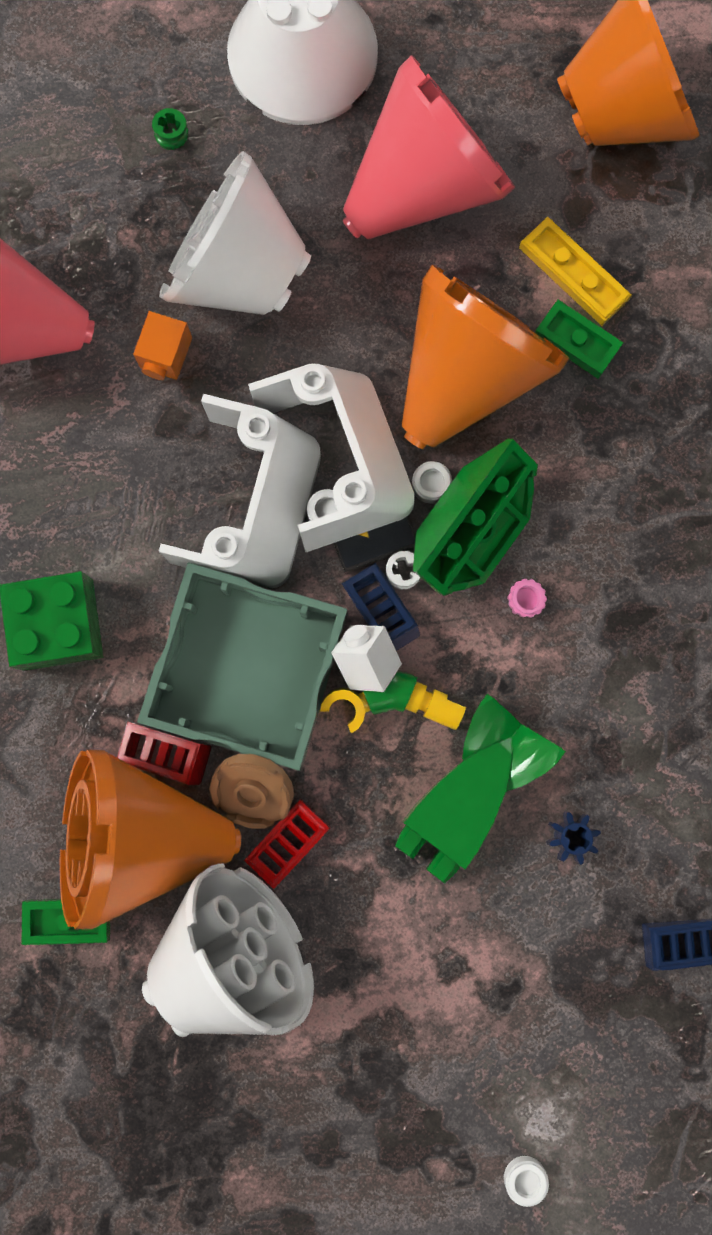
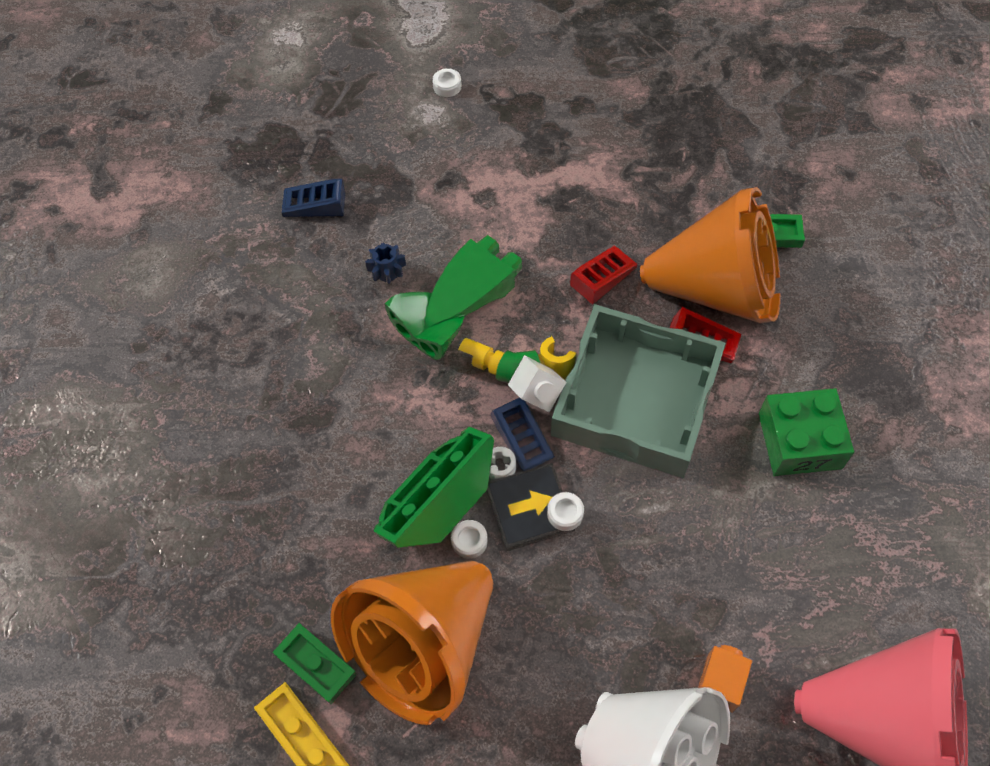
camera: 175 degrees left, 20 degrees down
white cone [142,863,314,1037] -> none
white windscreen [159,394,321,589] -> none
medium nougat tile [209,754,294,829] -> none
white windscreen [248,363,414,552] -> none
bright pink piece [507,579,547,618] -> none

